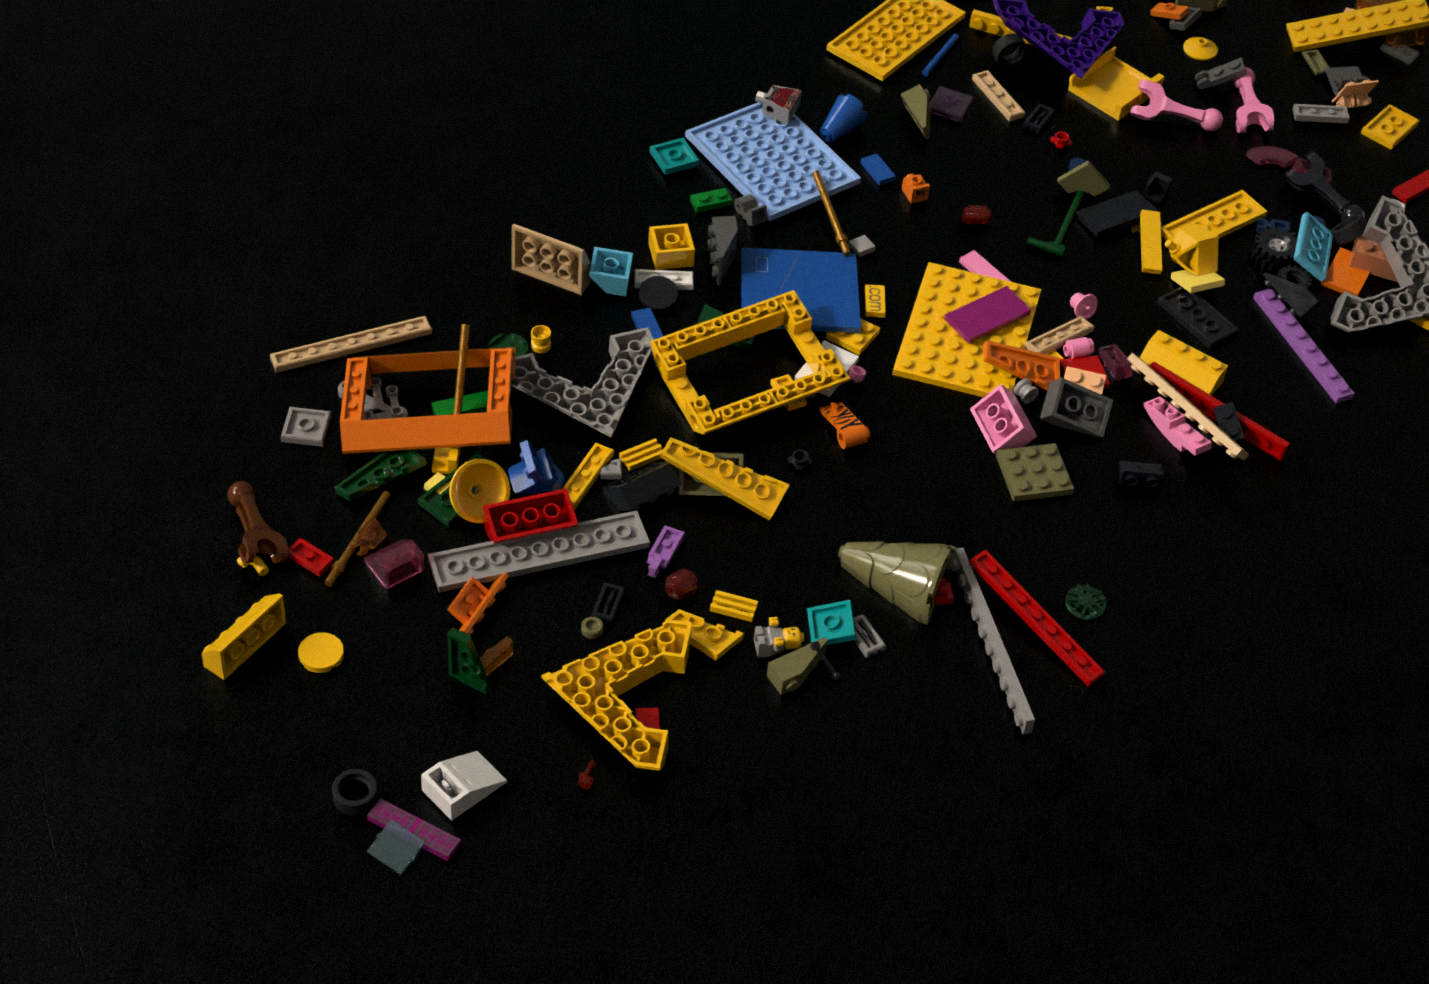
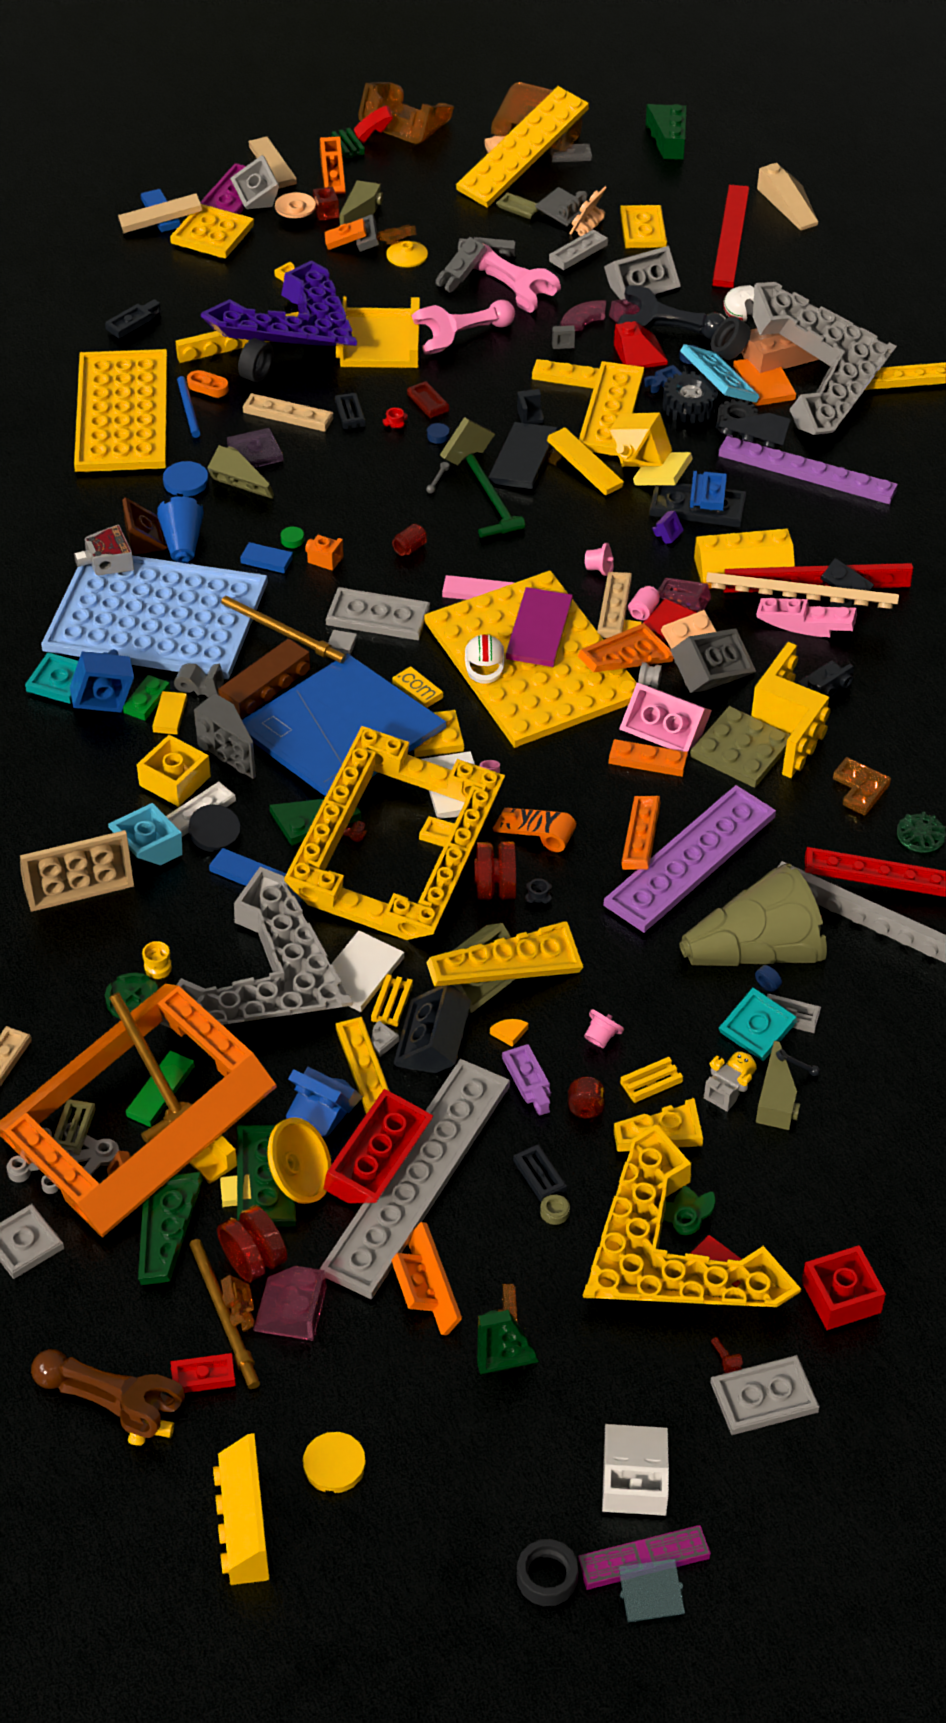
camera: 40 degrees left, 0 degrees up
none -> olive tile [53,1099,96,1155]
none -> blue piece [70,649,134,712]
none -> reddish brown slope [122,497,167,555]
none -> yellow tile [153,691,187,735]
none -> blue tile [163,461,208,497]
none -> orange plate [187,370,228,398]
none -> clear red wheel [217,1205,287,1283]
none -> reddish brown brick [218,638,310,720]
none -> green tile [281,527,304,548]
none -> light grey tile [326,587,430,640]
none -> white tile [332,931,404,1012]
none -> clear red hand [343,821,367,842]
none -> clear orange plate [377,225,416,244]
none -> clear red tile [407,381,449,418]
none -> dark grey hinge [426,462,449,493]
none -> dark grey hinge [458,237,516,258]
none -> white helmet [465,634,504,684]
none -> clear red wheel [474,841,516,900]
none -> light orange tile [490,1019,528,1047]
none -> yellow plate [532,359,599,389]
none -> dark grey plate [552,325,575,349]
none -> bright pink piece [584,1009,624,1048]
none -> light grey slope [604,246,681,303]
none -> medium lavender plate [604,785,776,933]
none -> orange plate [609,739,688,777]
none -> red slope [614,321,668,368]
none -> orange tile [622,796,661,870]
none -> dark purple tile [652,511,684,543]
none -> dark green plate [663,1186,716,1235]
none -> blue plate [690,471,727,511]
none -> light grey tile [711,1355,819,1435]
none -> yellow bracket [751,642,830,778]
none -> dark blue tile [755,965,782,992]
none -> red brick [802,1245,886,1330]
none -> clear orange plate [833,757,891,815]

